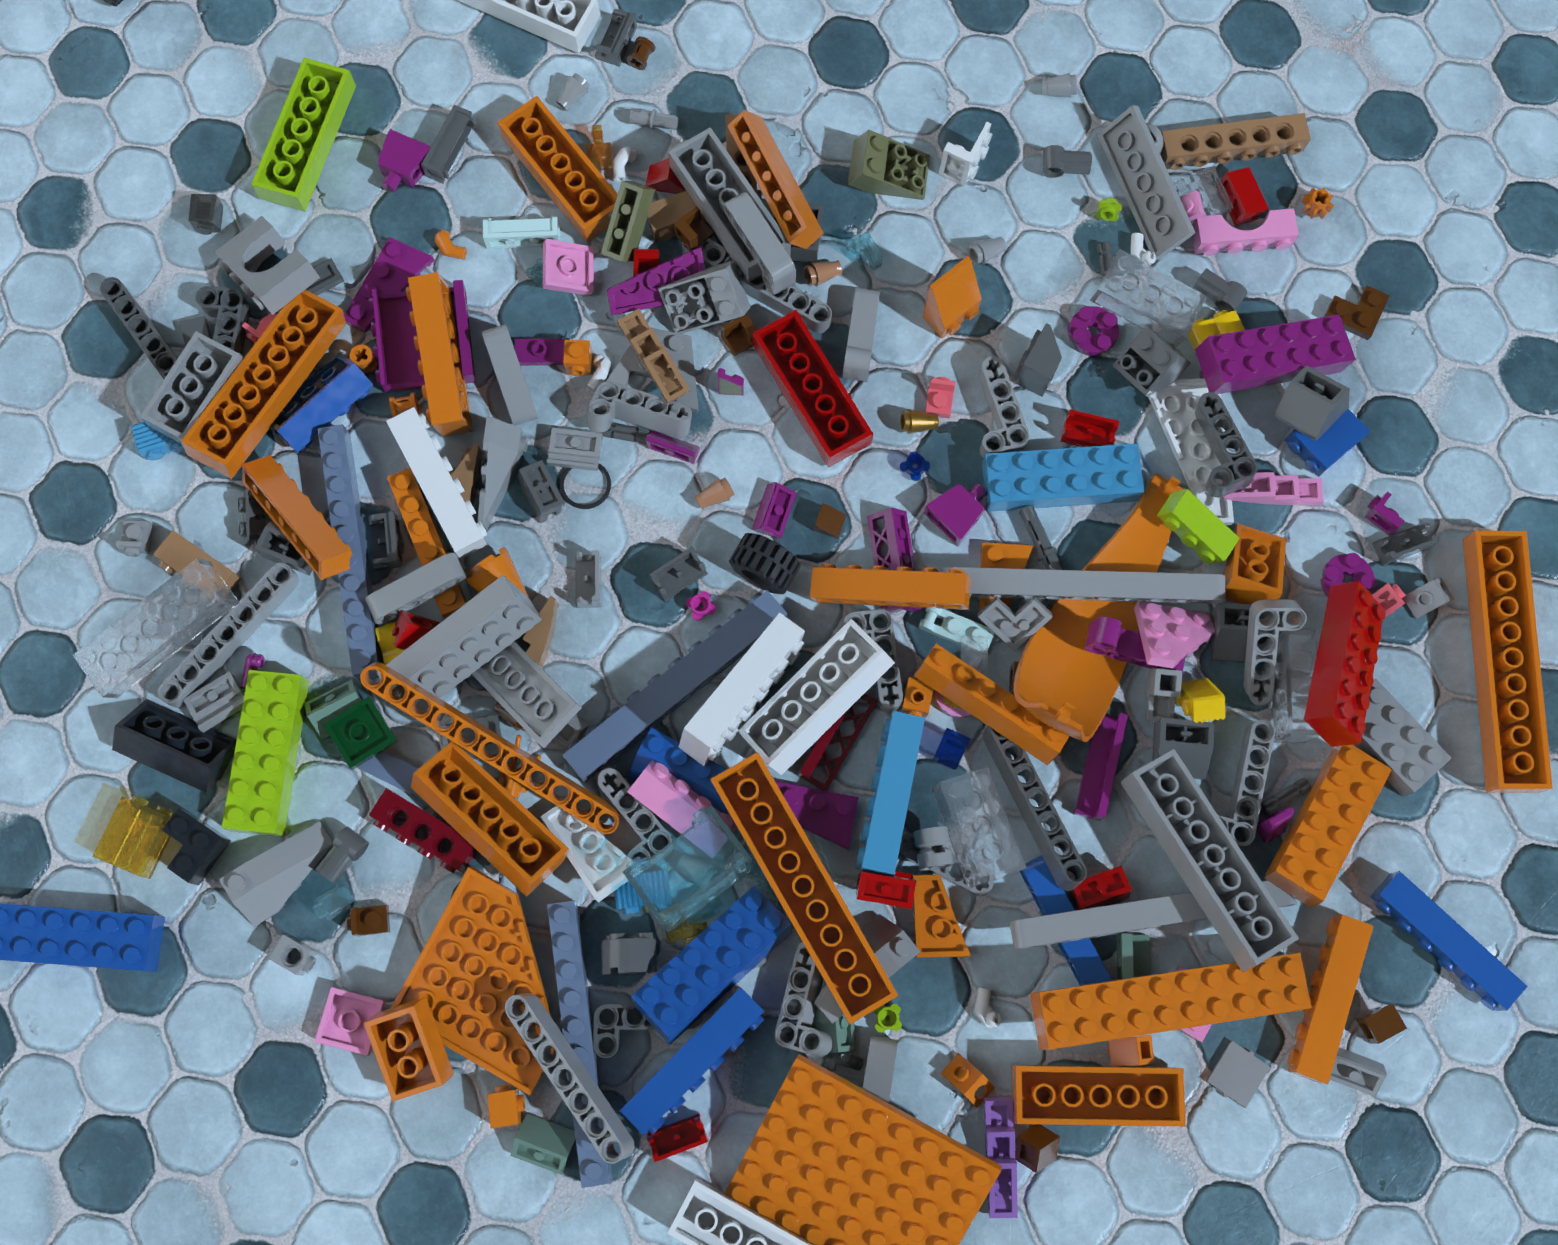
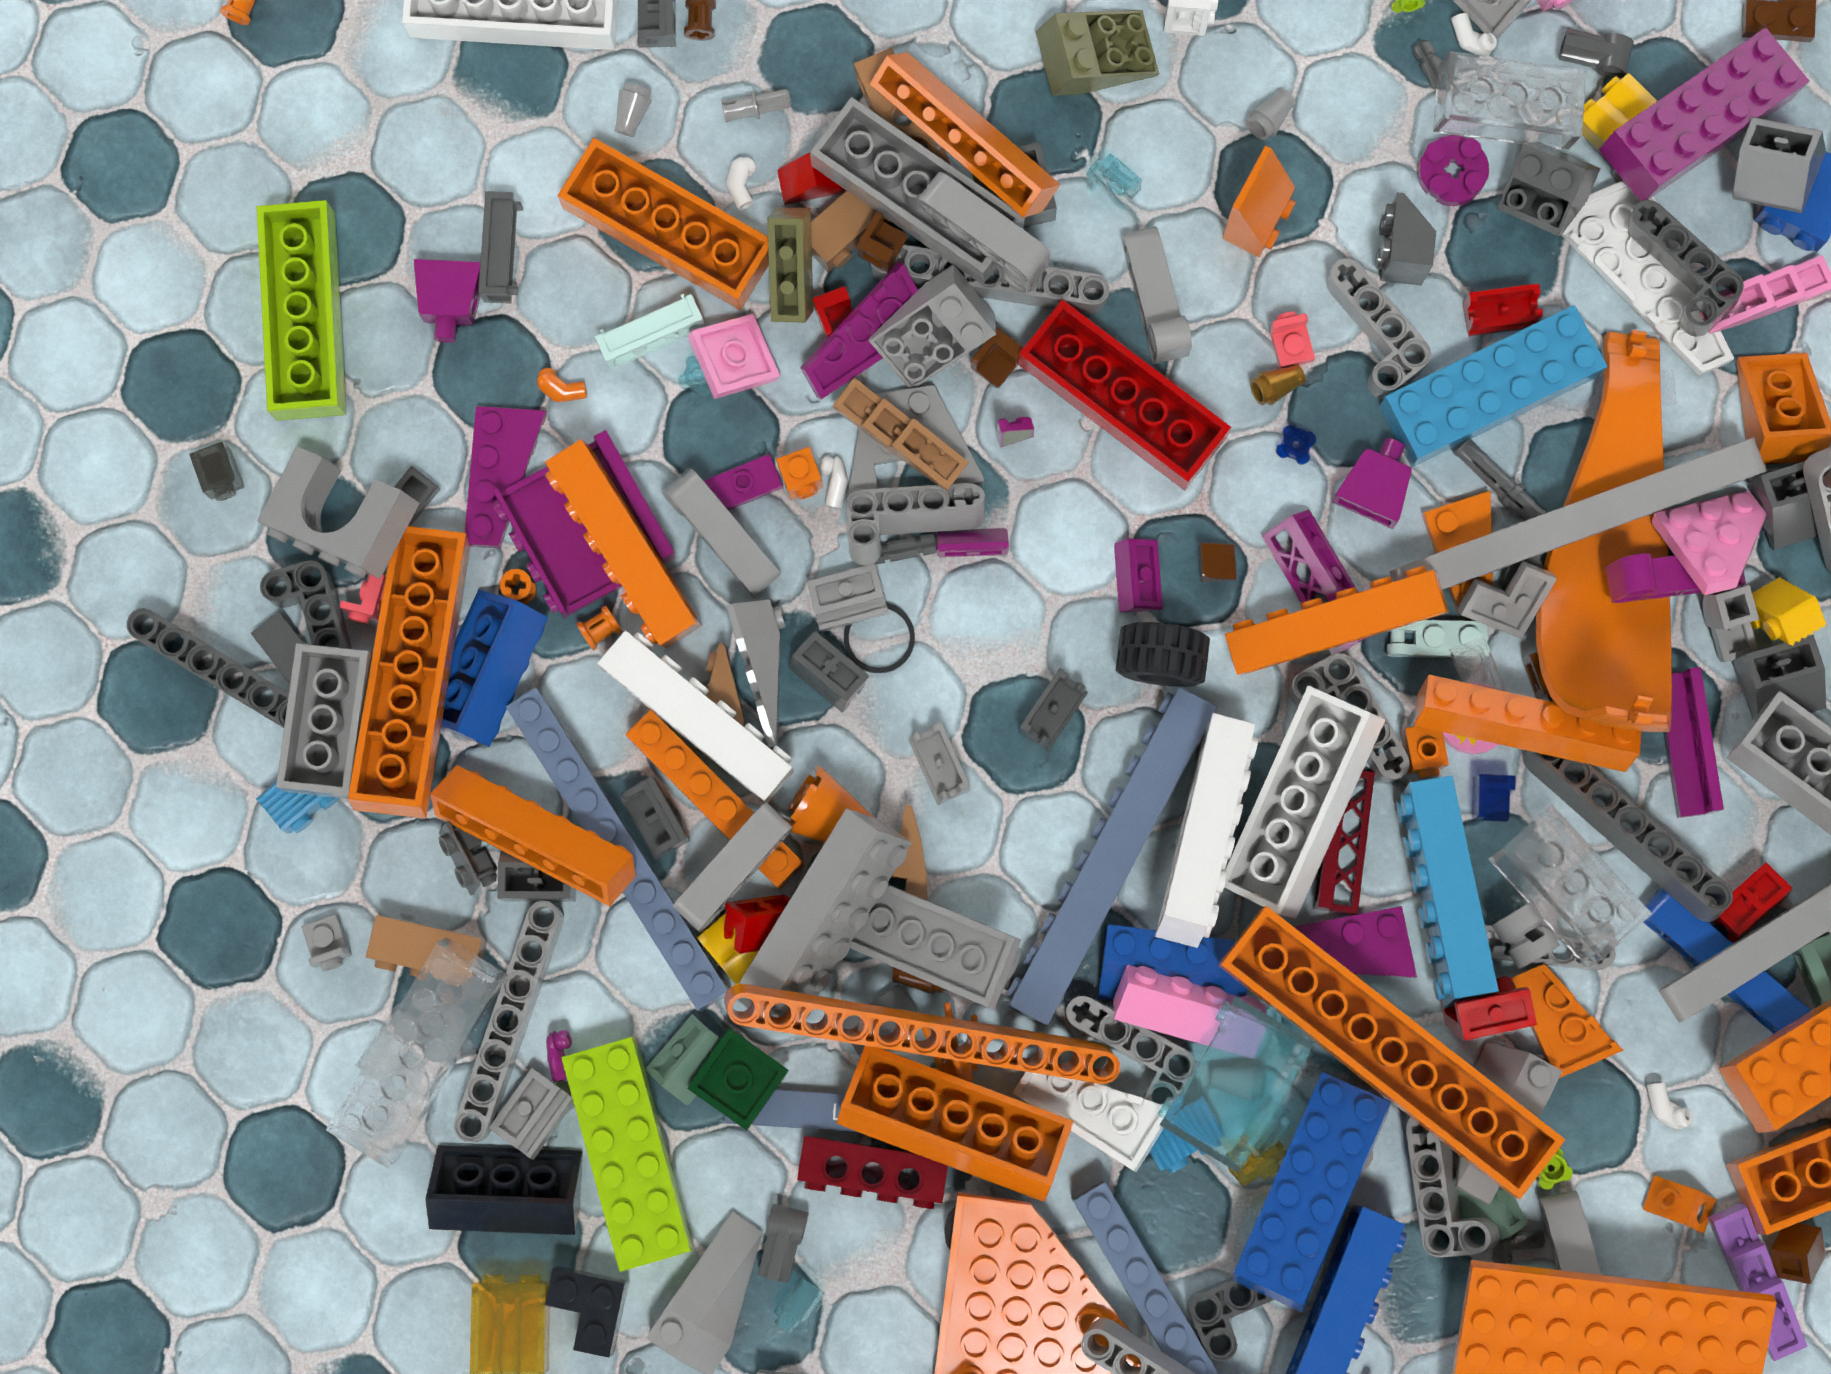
camera: 15 degrees left, 5 degrees up
reddish brown bracket [347,905,390,936] -> none
clear orange plate [586,125,613,170] -> none
dark grey brick [601,933,657,976] -> none
dark pink plate [686,591,716,621] -> none
nougat cone [695,477,735,509] -> none
nougat cone [804,260,842,287] -> none
lime brick [1157,489,1240,565] -> none

